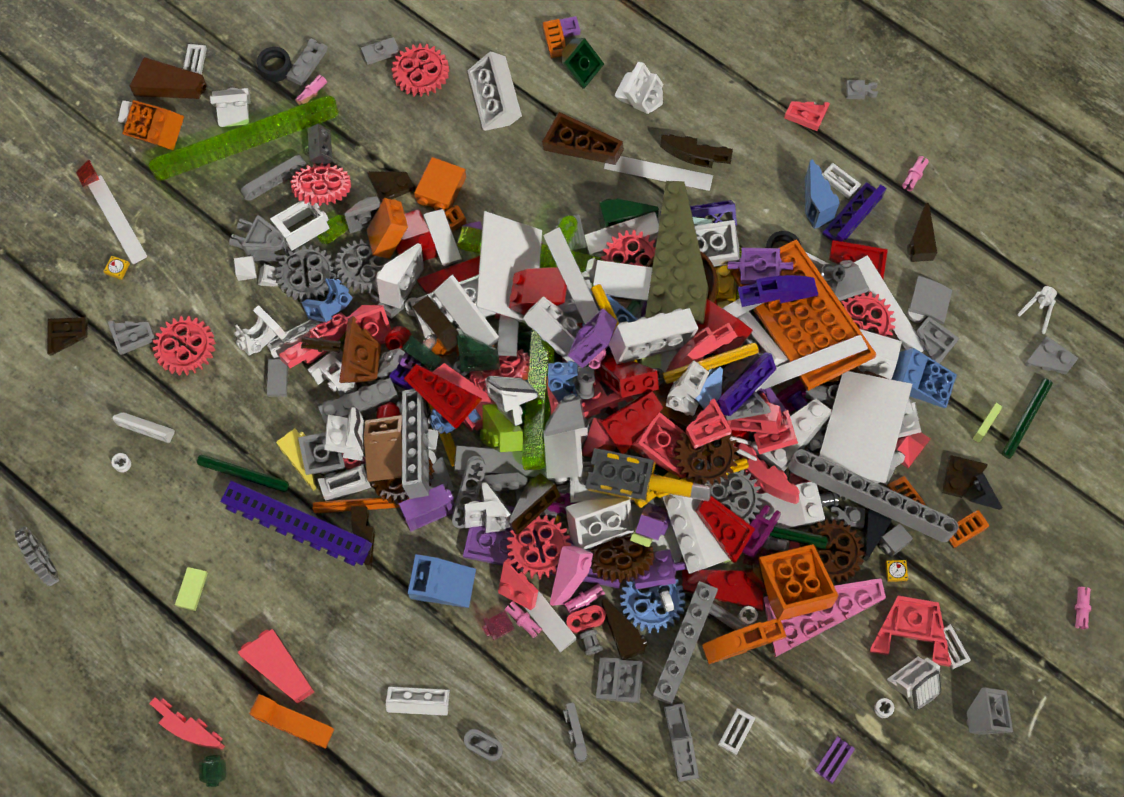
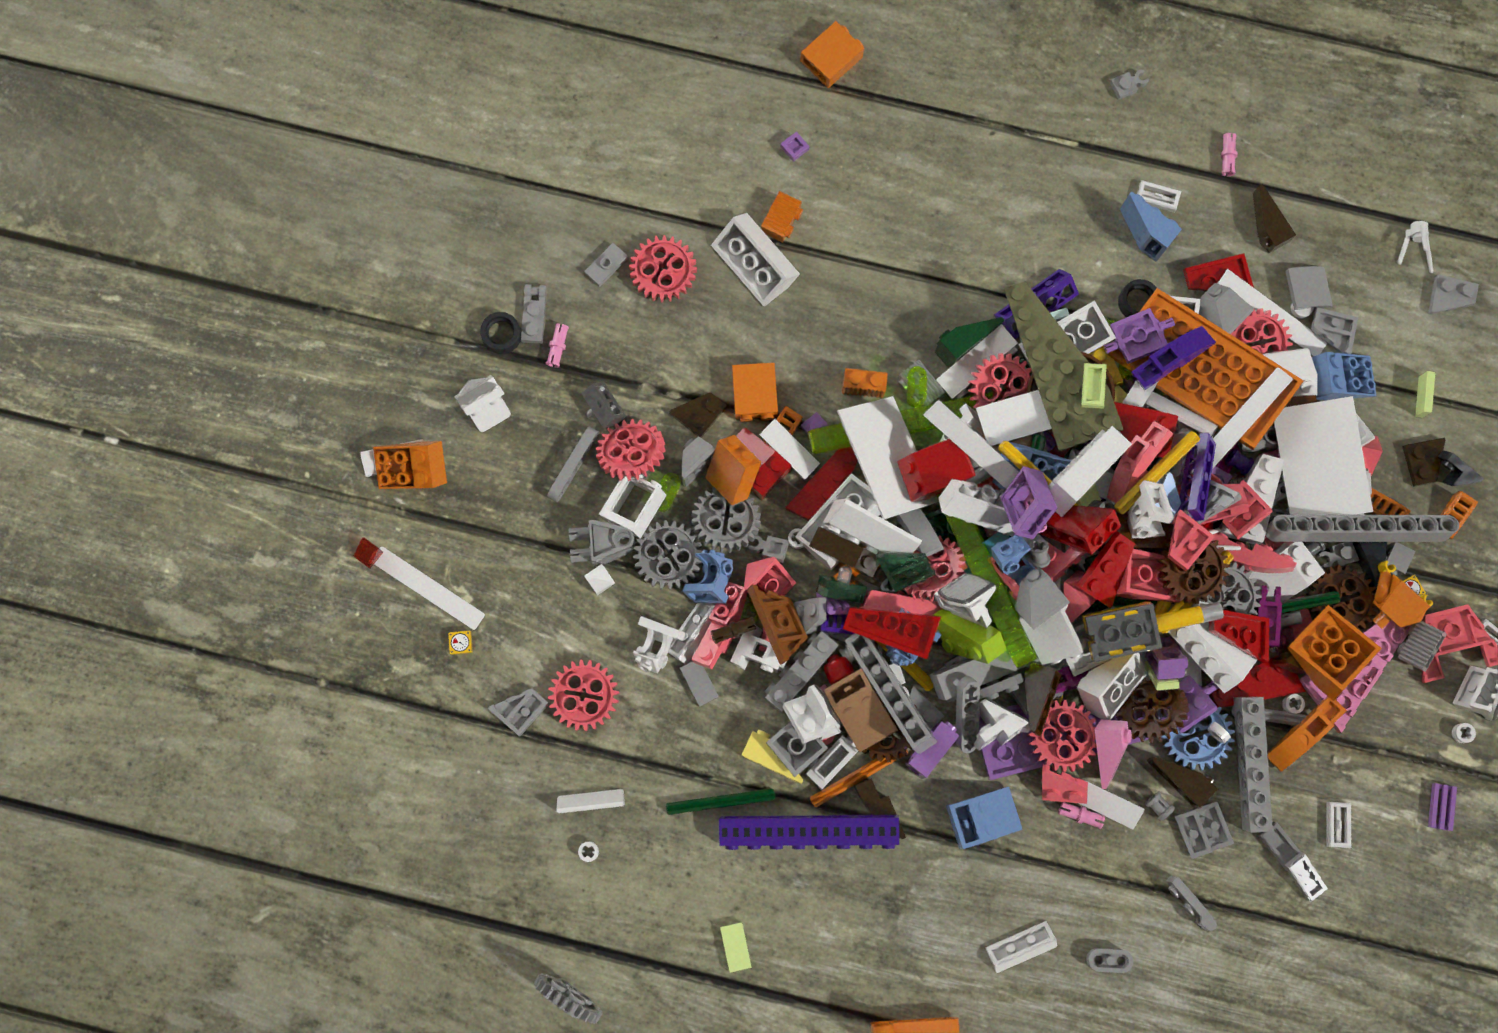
camera: 30 degrees left, 10 degrees up
dark brown wing [47,317,88,356] -> none
reddish brown slope [130,57,207,99] -> none
clear neon green beam [149,96,338,181] -> none
white tile [183,44,207,75] -> none
coral slope [238,629,314,704] -> none
white slope [258,264,279,287] -> none
white slope [375,243,424,309] -> none
red head [385,326,413,351] -> none
clear pink bracket [482,611,515,641] -> none
reddish brown wedge [542,112,624,165] -> none
orange slope [543,19,566,59] -> none
dark green slope [562,38,604,89] -> none
bright pink pin [564,583,605,614] -> none
coral plate [566,605,606,633] -> none
white sticker [604,156,713,191] -> none
white piece [615,62,664,114] -> none
dark brown slope [660,134,733,168] -> none
coral wing [784,101,830,131] -> none
dark grey bush [820,264,845,282] -> none
dark purple fence [822,182,887,242] -> none
dark green axle [1002,378,1053,459] -> none
none -> orange brick [761,191,803,243]
none -> orange brick [842,368,888,399]
none -> yellowish green tile [1081,363,1107,409]
none -> orange torso [1372,560,1433,629]
none -> light grey brick [1397,621,1447,672]

